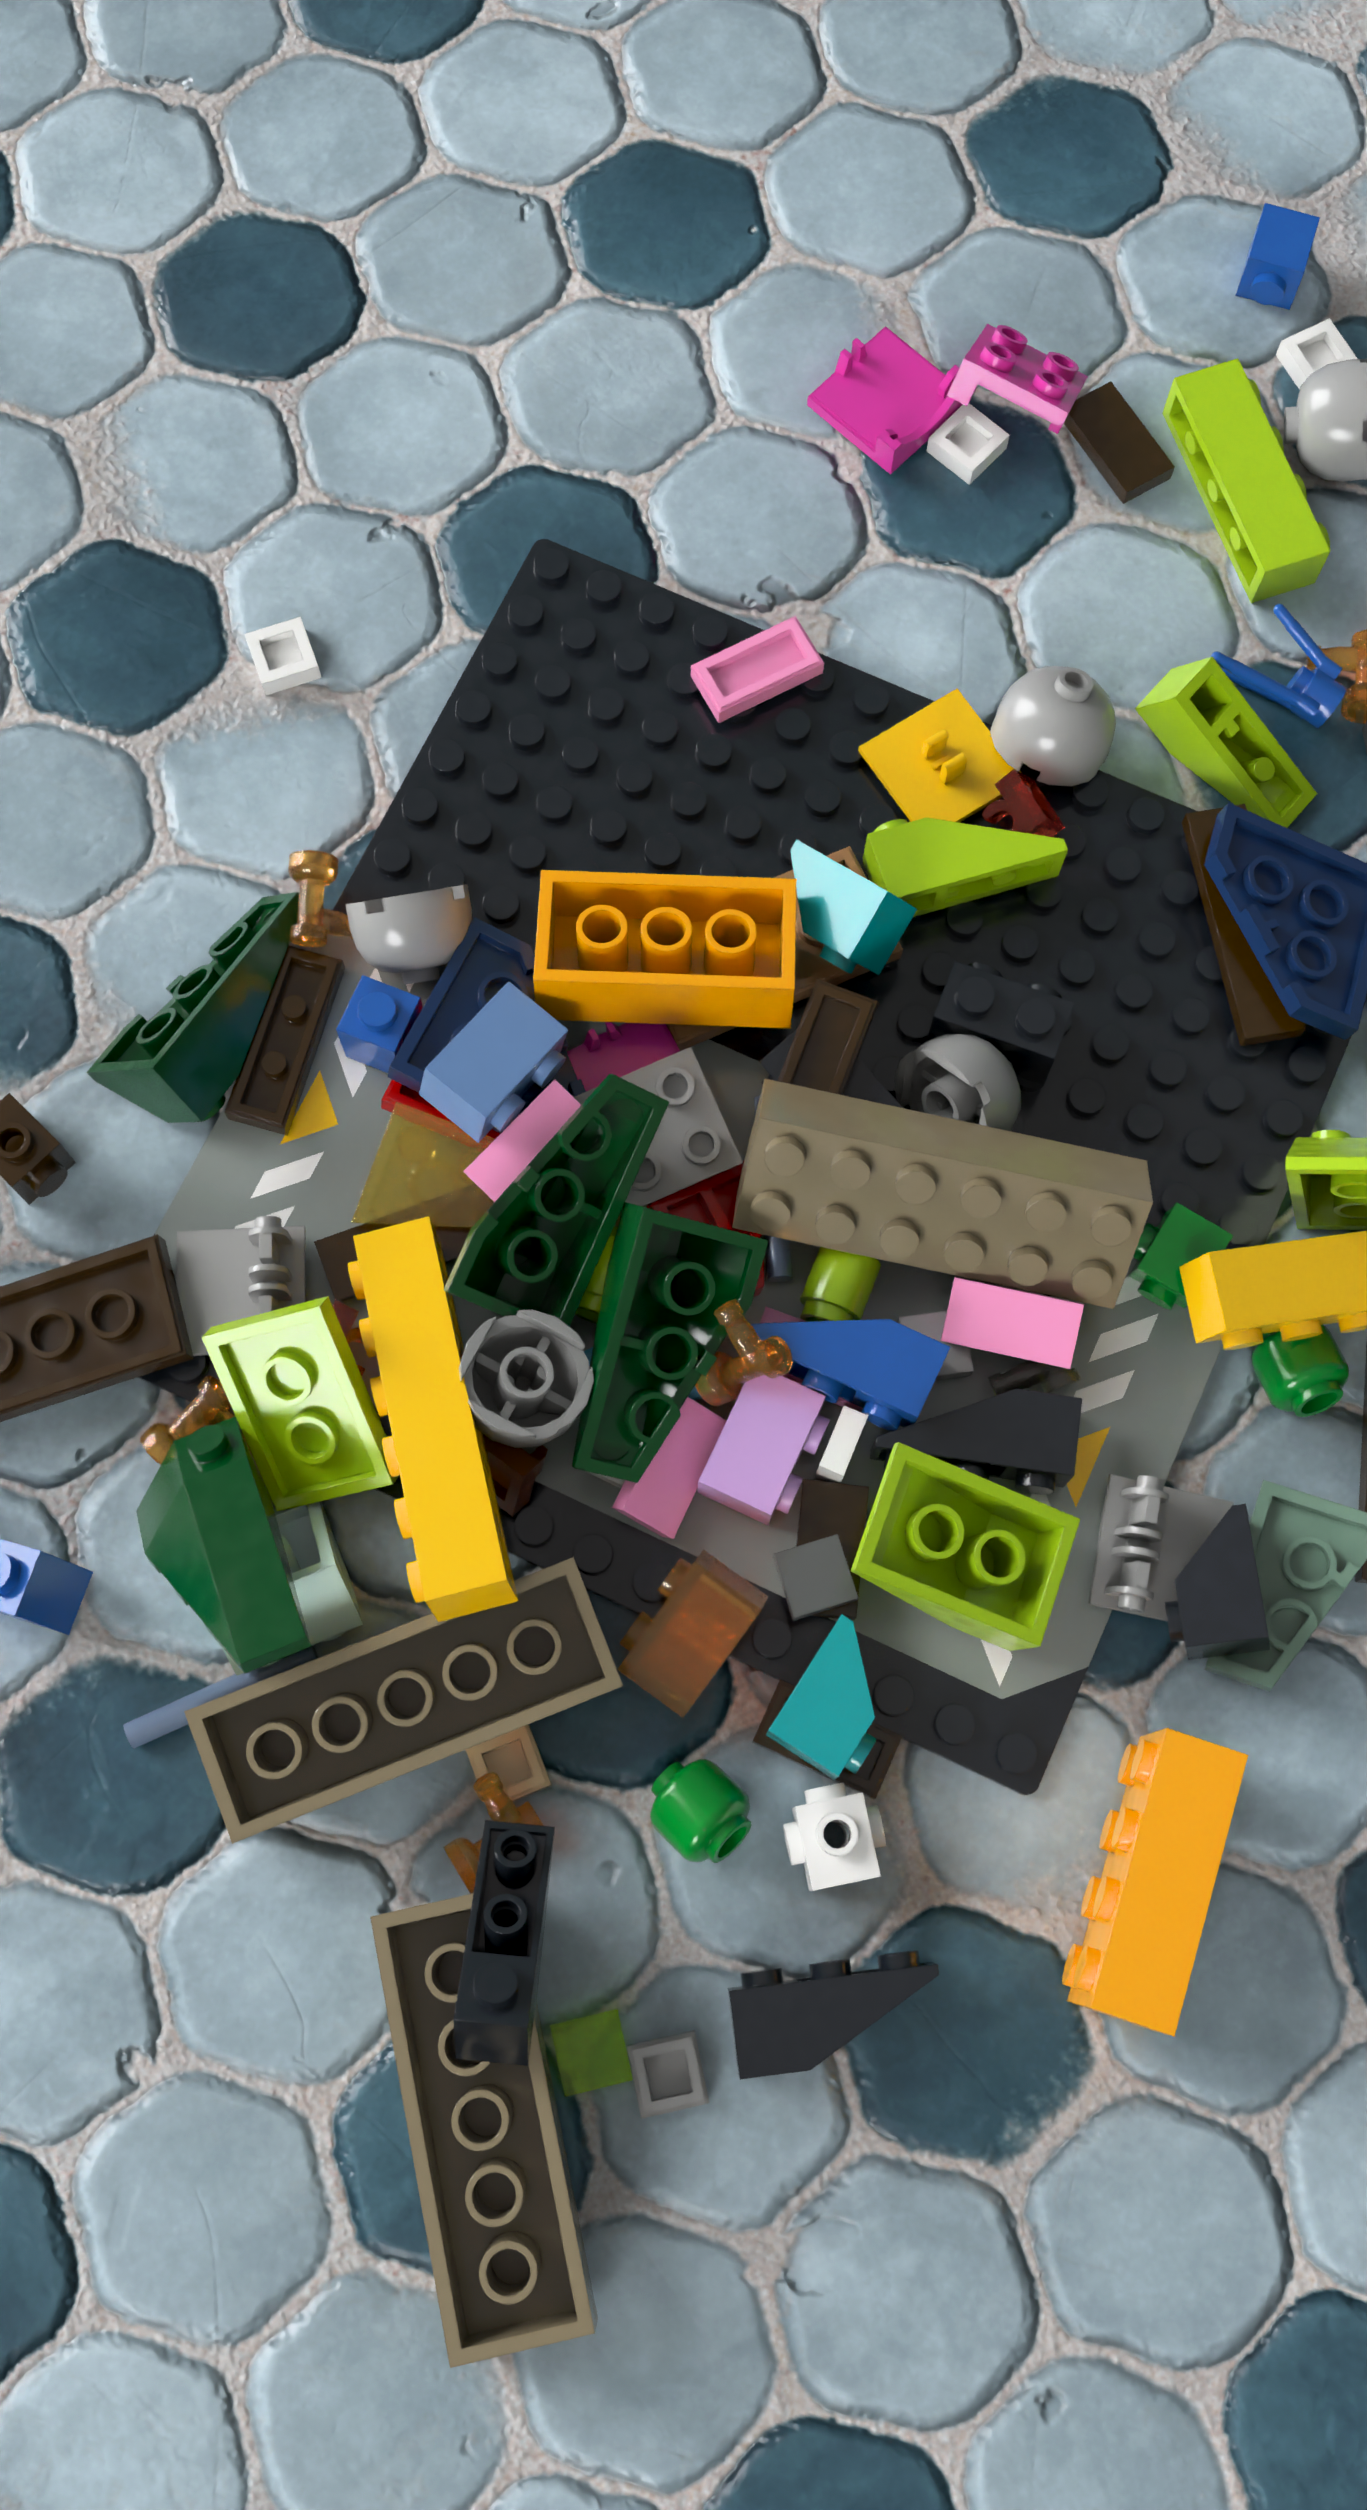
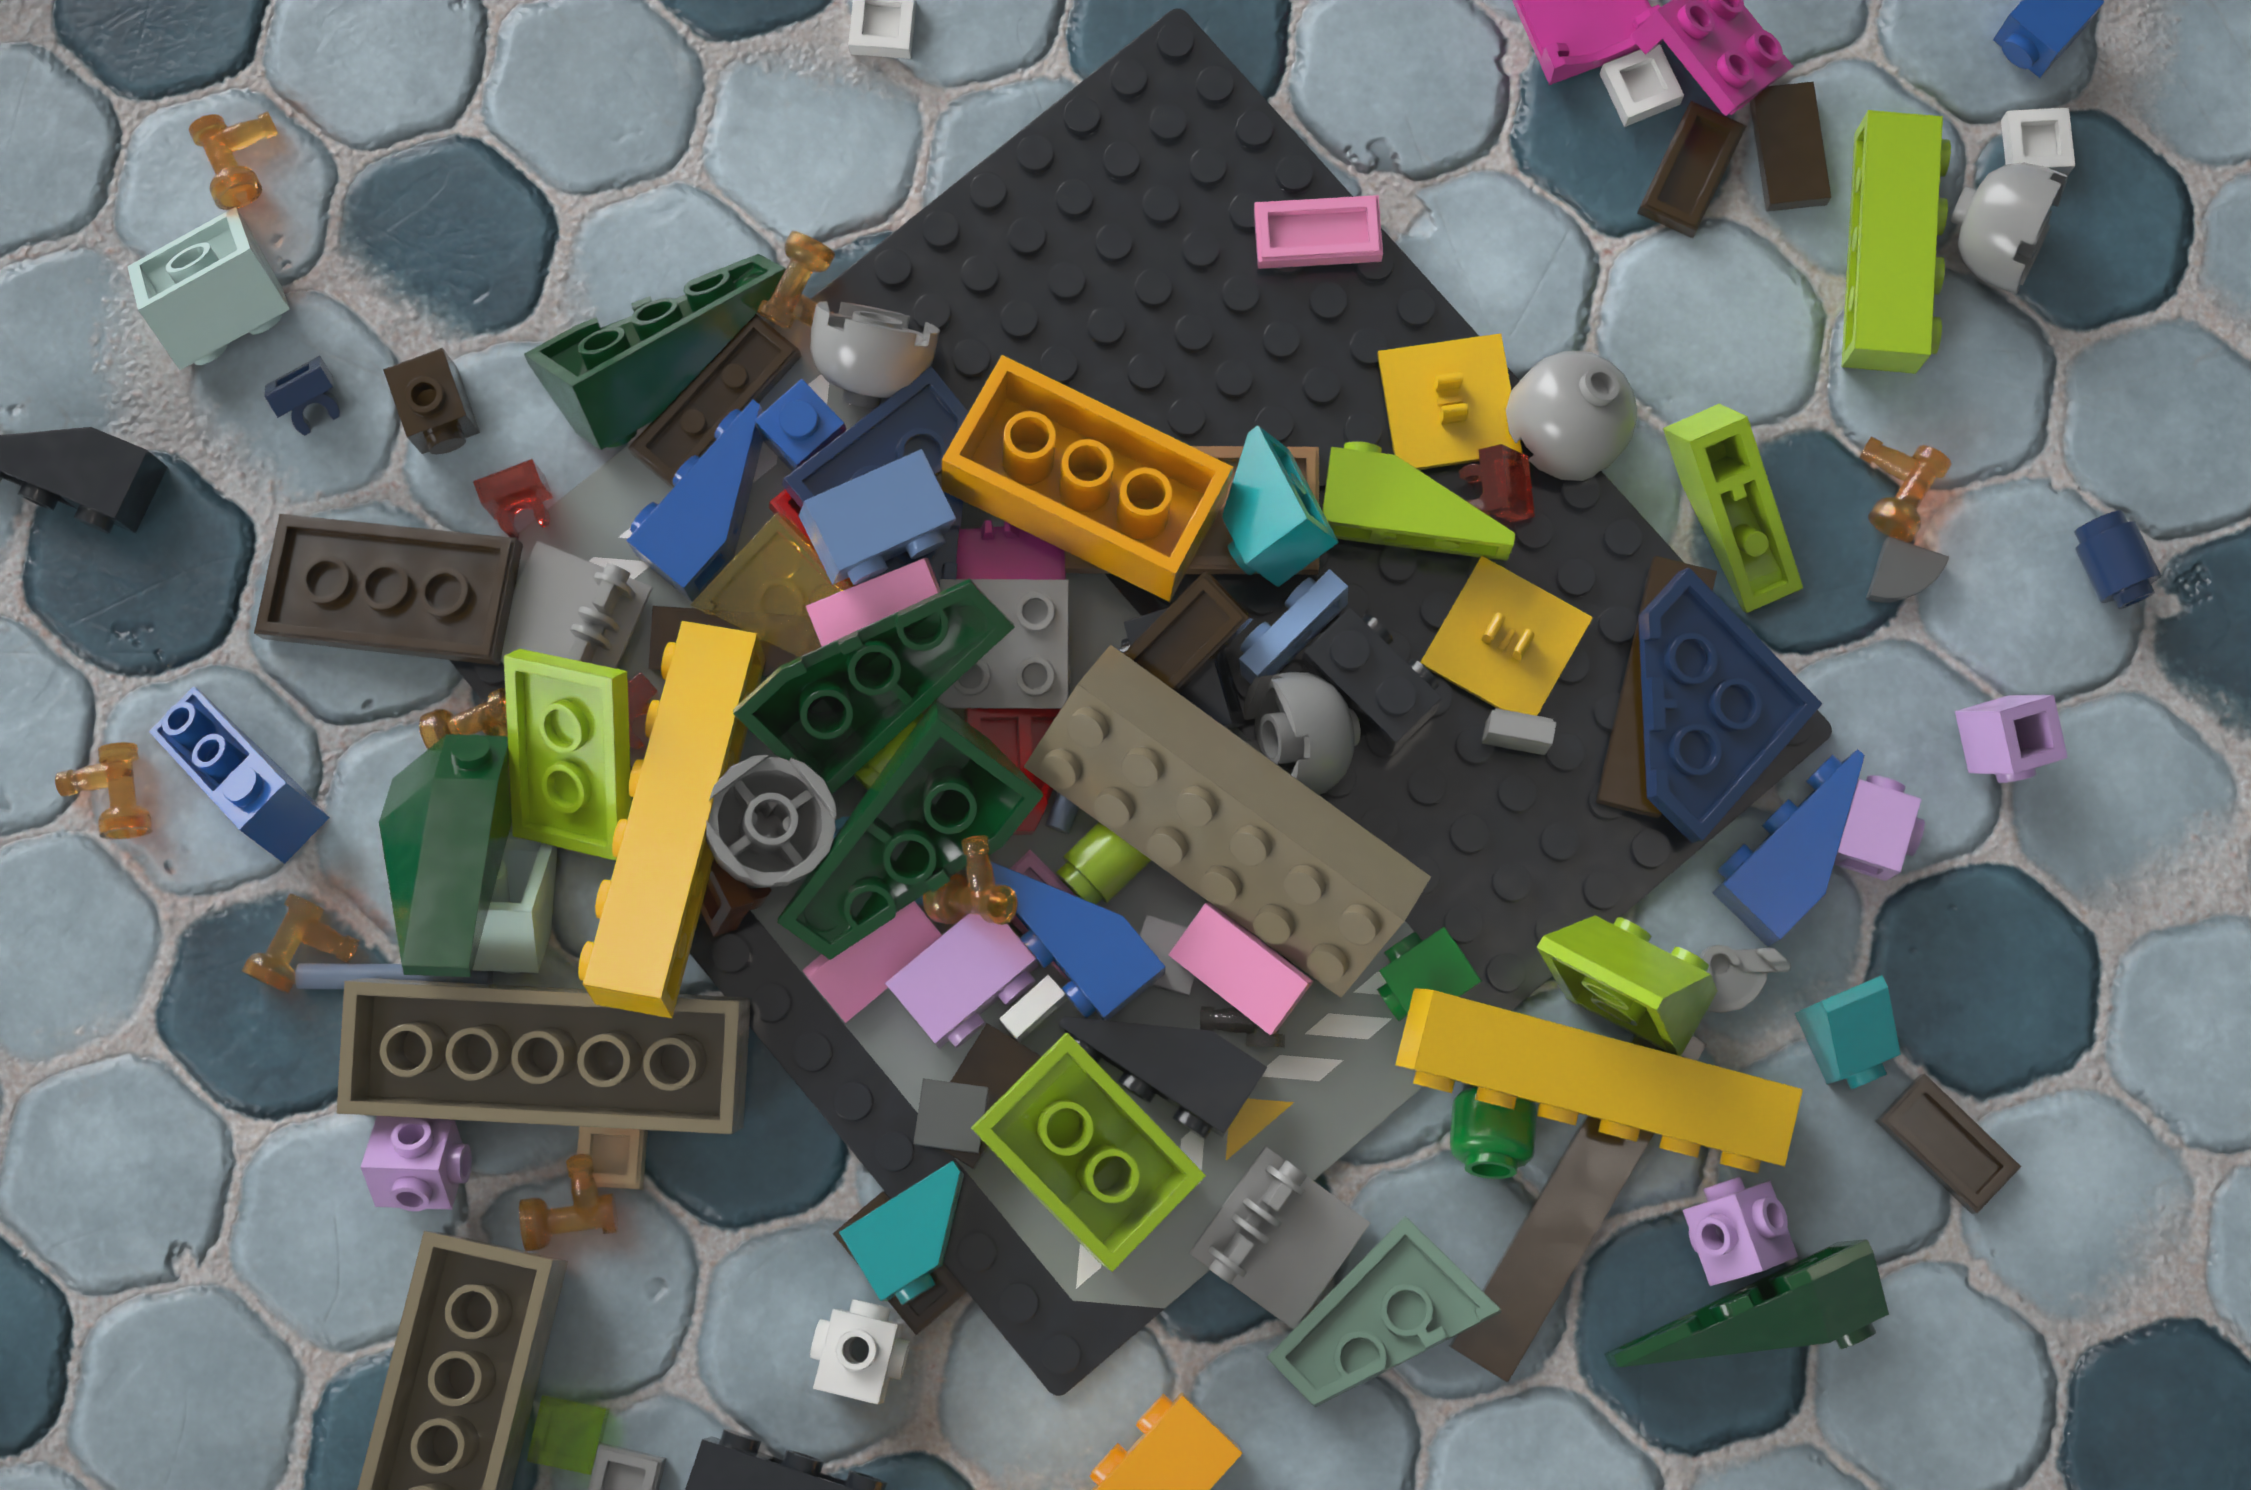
camera: 30 degrees right, 5 degrees up
black slope [453,1820,555,2066] -> none
clear orange brick [617,1549,768,1718] -> none
green head [650,1759,752,1863] -> none
black slope [1165,1504,1270,1660] -> none
blue plant [1211,604,1347,728] -> none
none -> clear orange piece [241,893,360,994]
none -> lavender brick [361,1116,472,1211]
none -> clear red tile [473,459,553,538]
none -> blue slope [626,399,763,603]
none -> light blue plate [1239,569,1348,684]
none -> yellow piece [1420,556,1593,716]
none -> light grey tile [1482,708,1556,755]
none -> dark brown tile [1637,101,1747,238]

